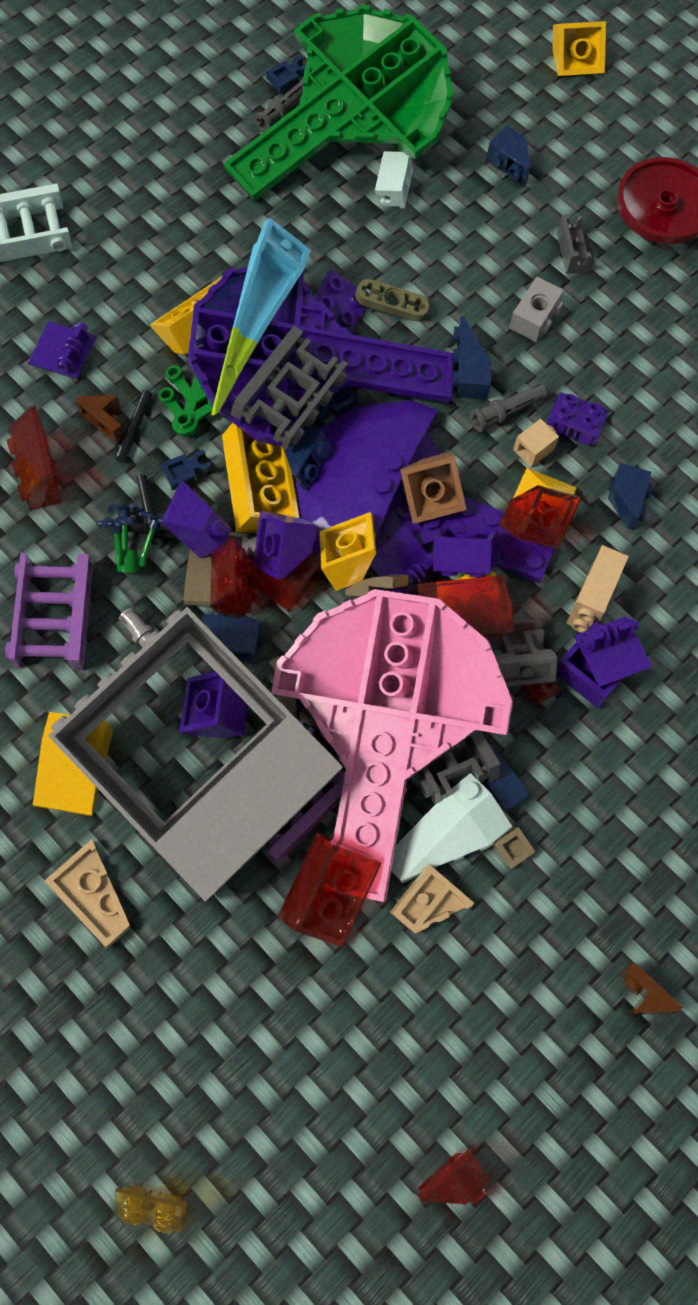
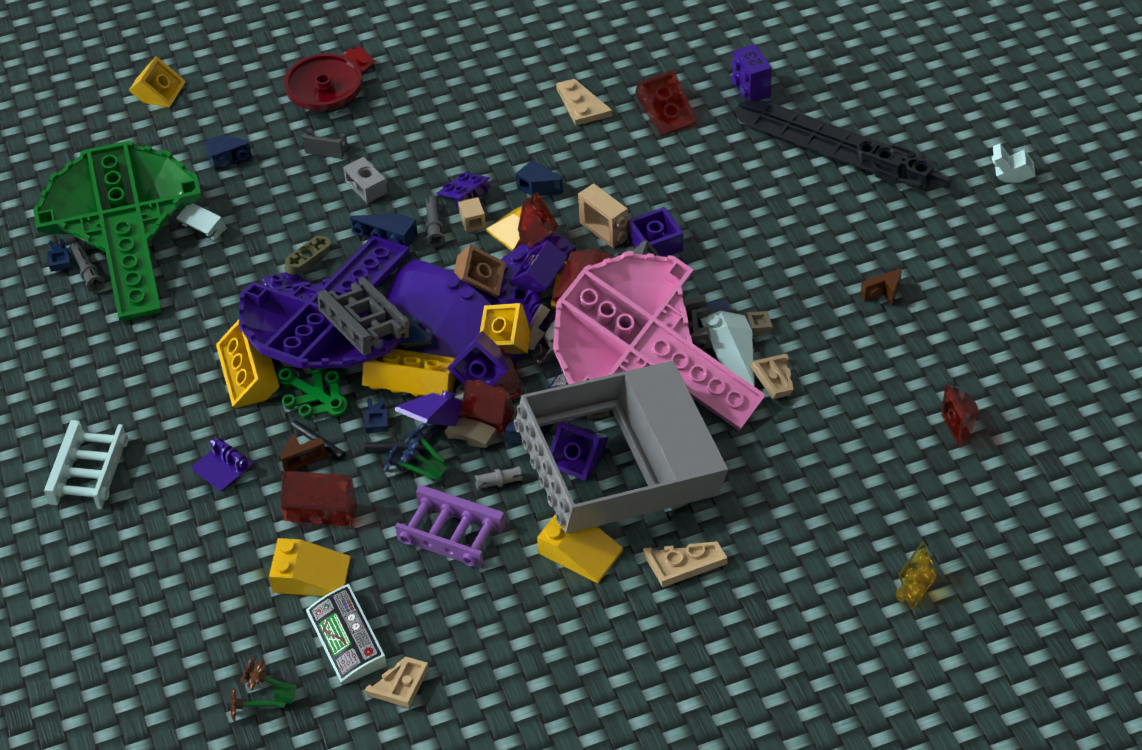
camera: 60 degrees left, 20 degrees down
medium azure plate [212,218,311,416] -> none
clear red slope [278,832,382,947] -> none
dark purple hinge [574,616,652,687] -> none

